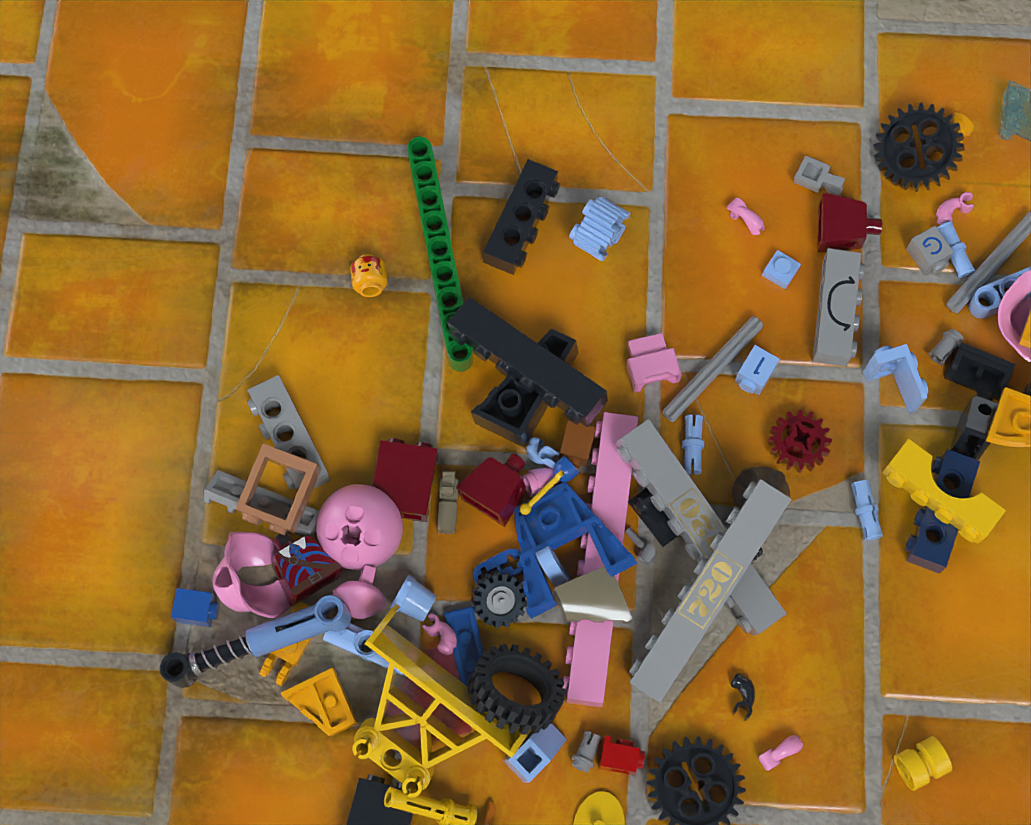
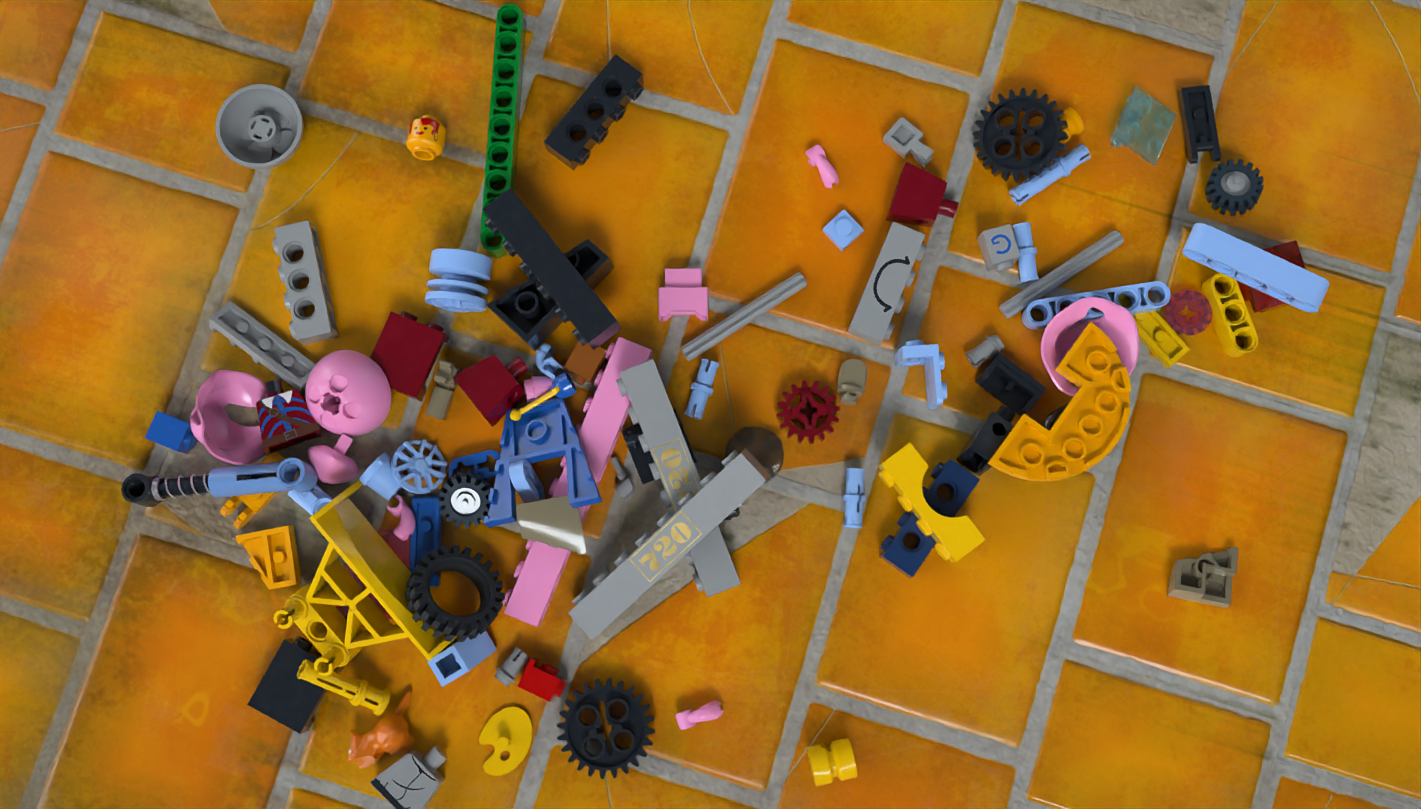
camera: 15 degrees right, 10 degrees up
nougat window [235,444,321,536] -> none
light blue brick [569,196,631,261] -> none
black arm [730,673,755,721] -> none
light blue brick [735,345,780,395] -> none
bright pink arm [936,192,974,225] -> none
none -> light grey piece [215,84,304,170]
none -> light blue wheel [391,439,447,494]
none -> light blue wheel [425,249,493,313]
none -> dark tan arm [837,359,868,406]
none -> light blue pin [1009,143,1091,206]

